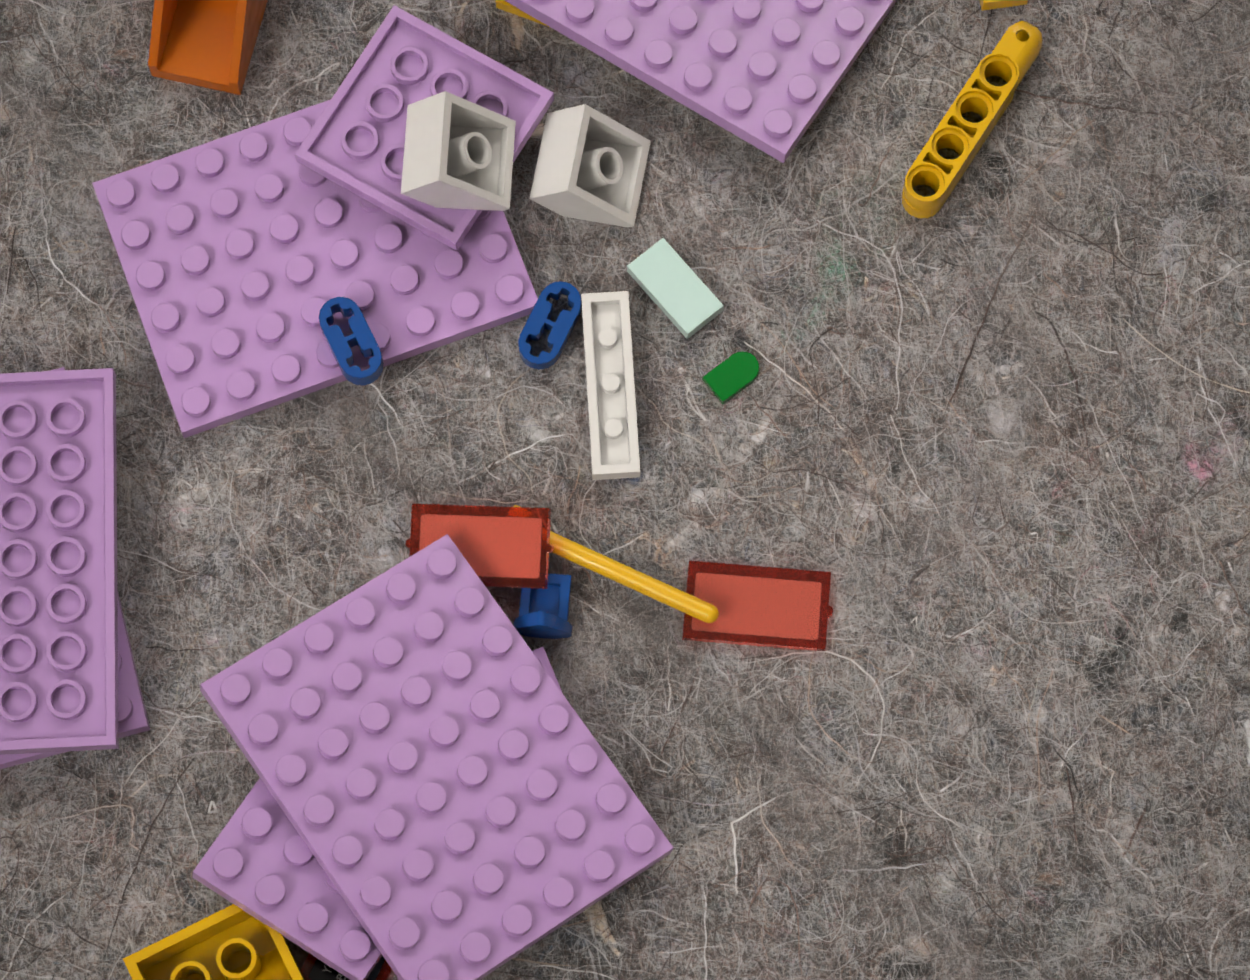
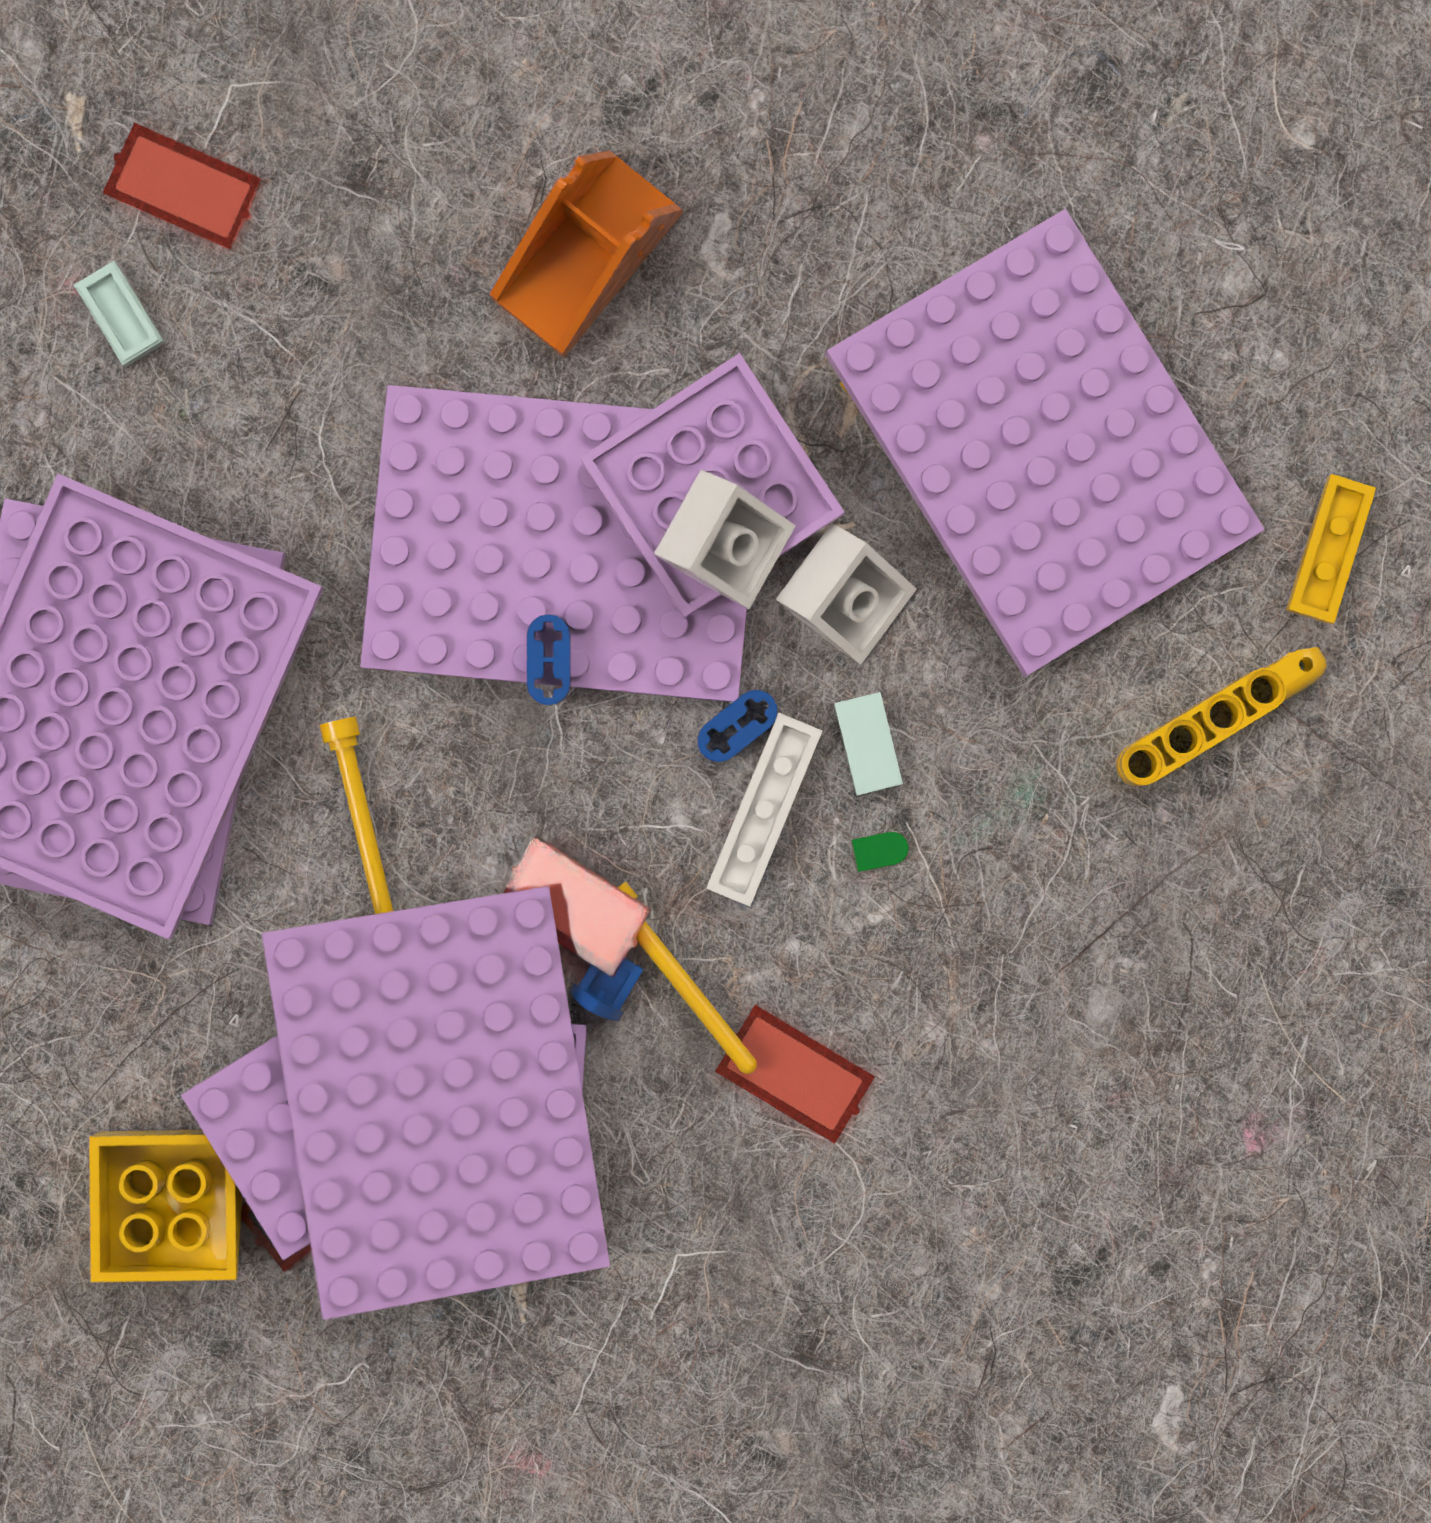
camera: 25 degrees right, 15 degrees up
none -> yellow piece [319,716,393,914]

